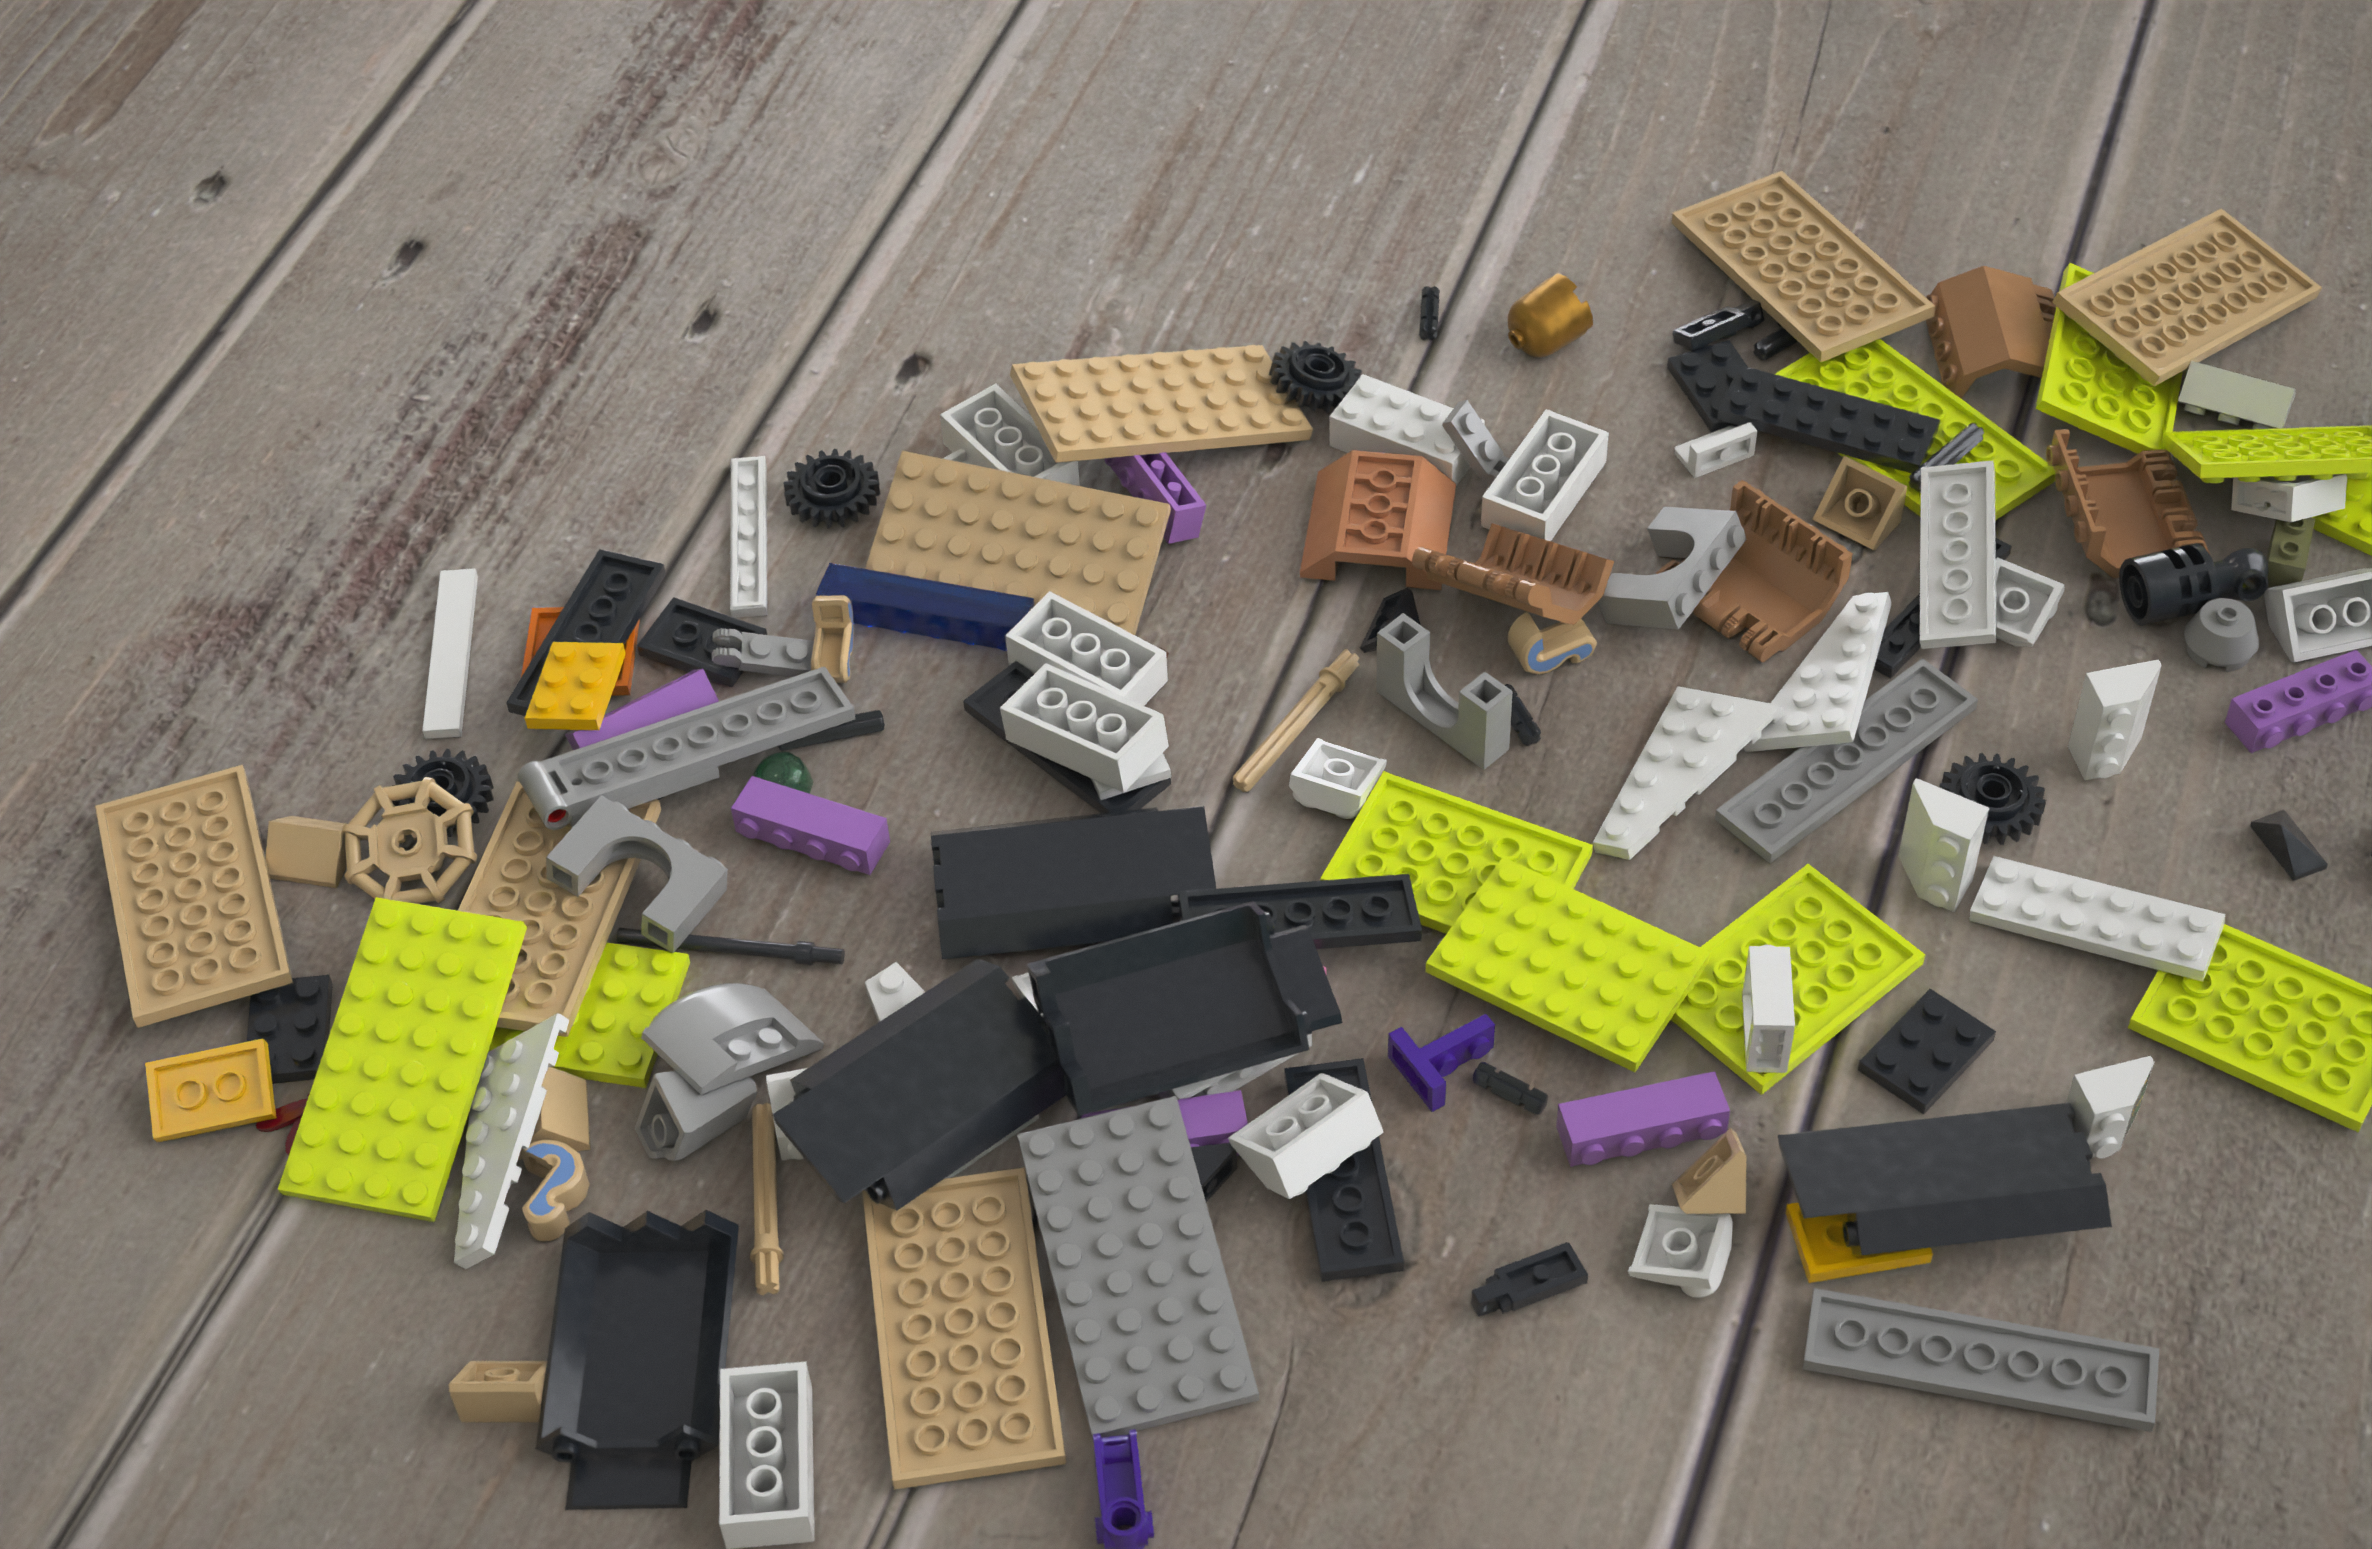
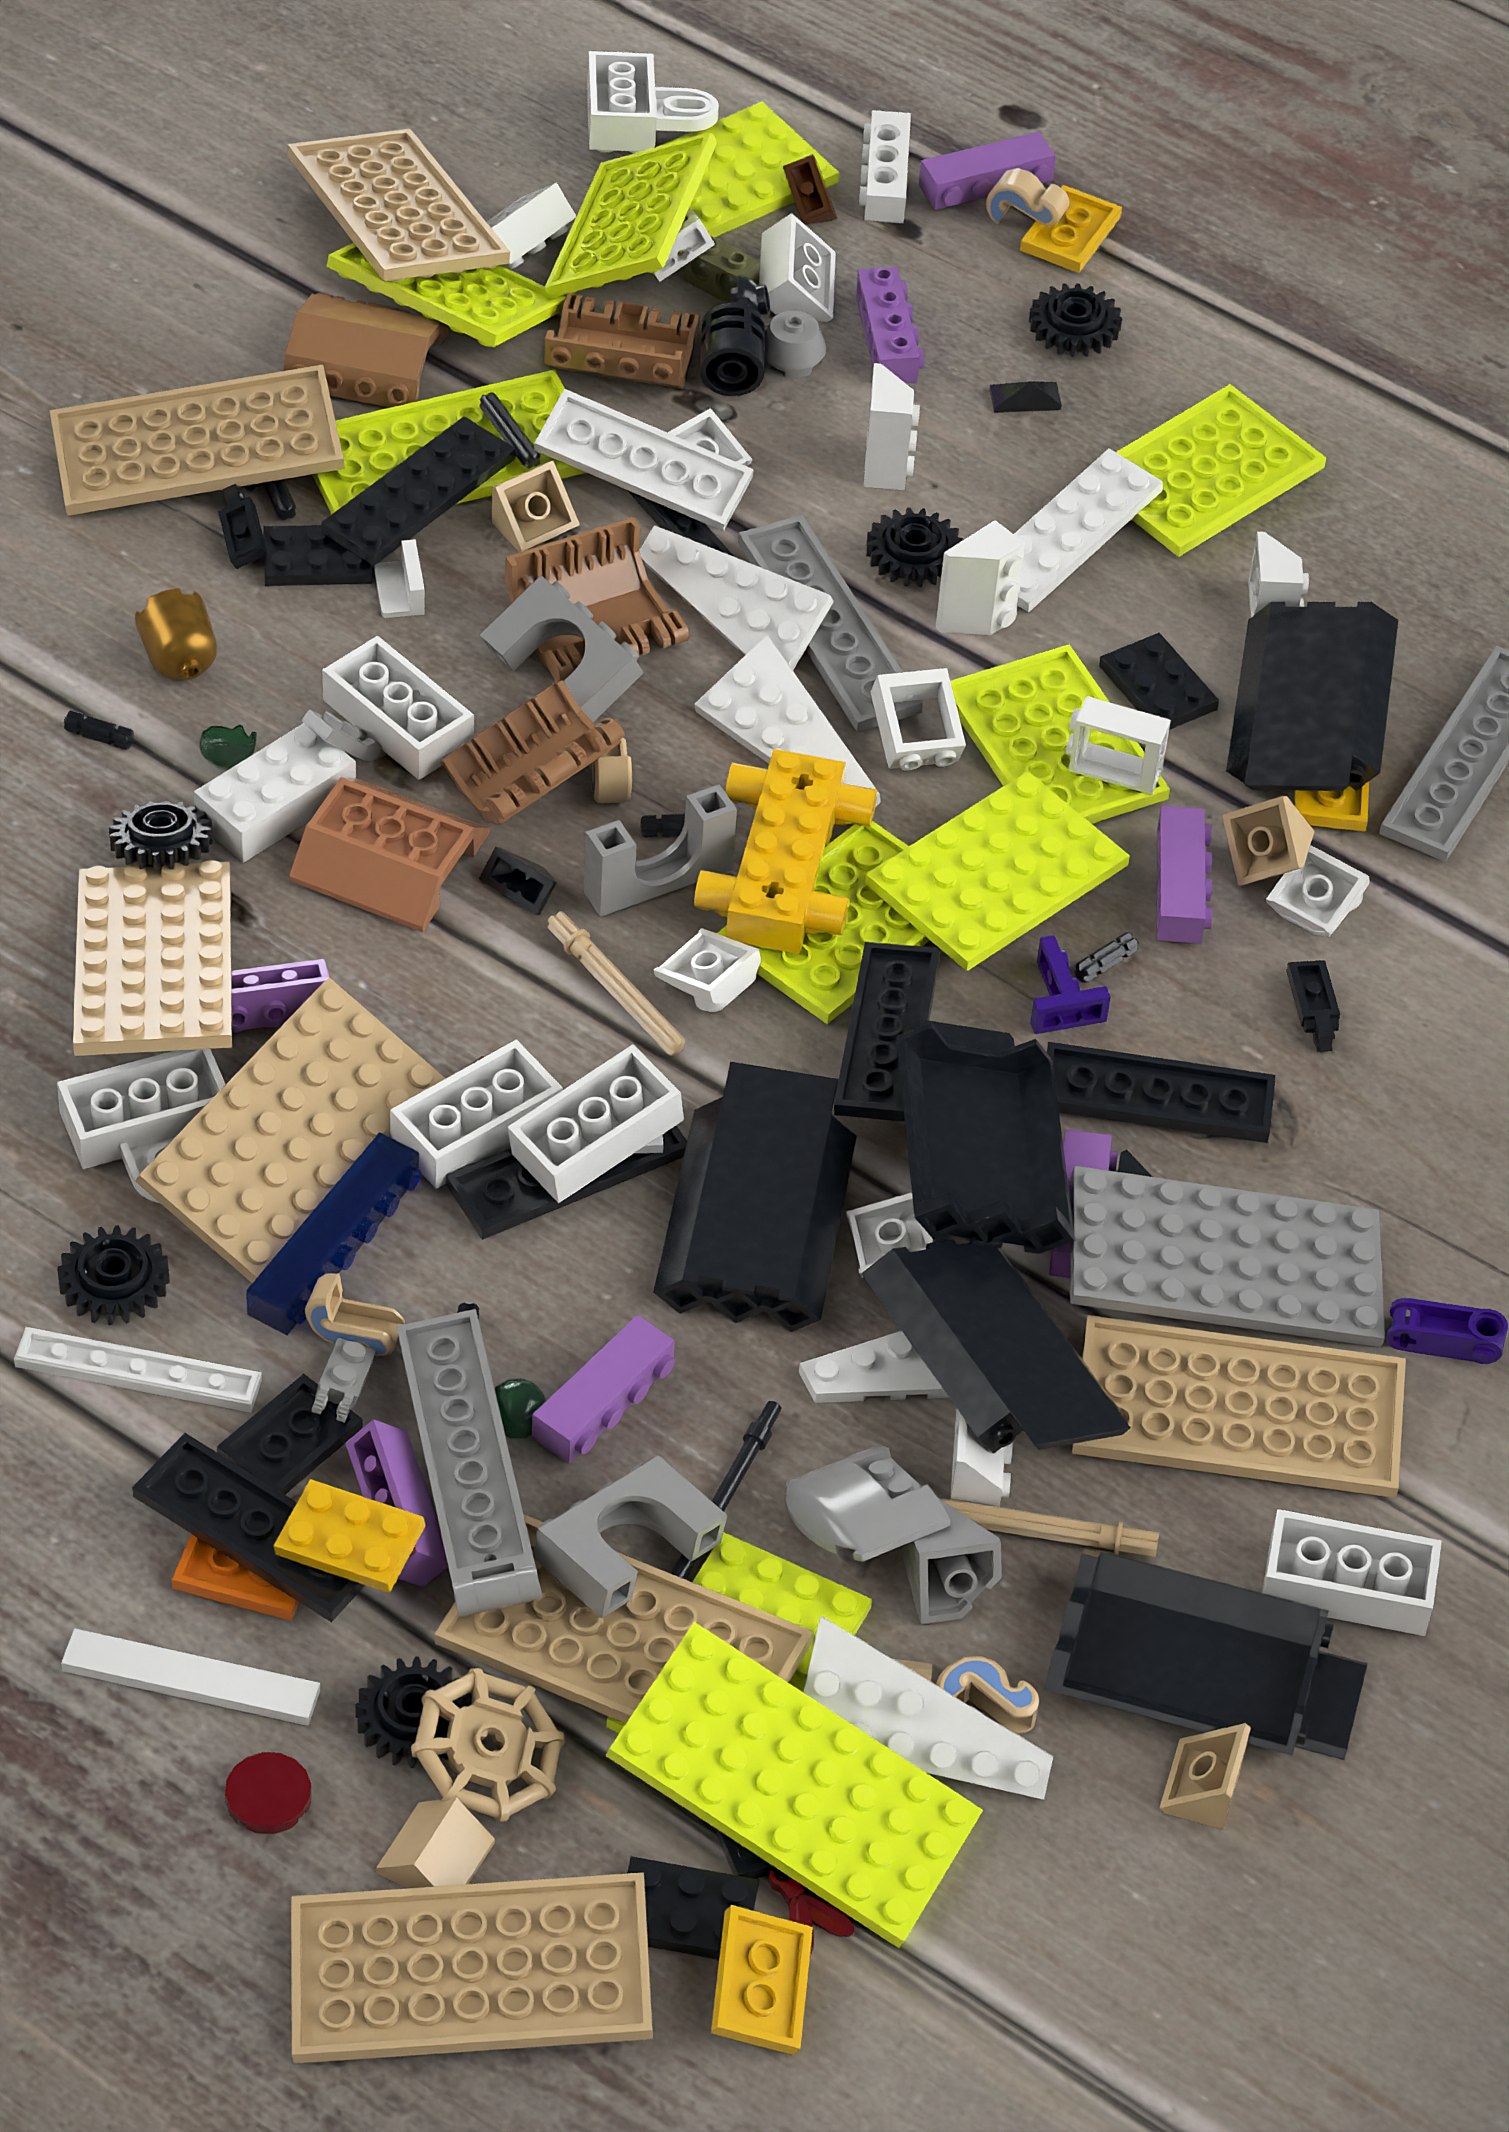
camera: 80 degrees left, 0 degrees up
white slope [1228,1073,1384,1199] -> none
none -> clear green hair [199,725,257,770]
none -> dark red tile [225,1752,312,1834]
none -> yellow piece [694,749,878,954]
none -> white window [870,668,966,770]

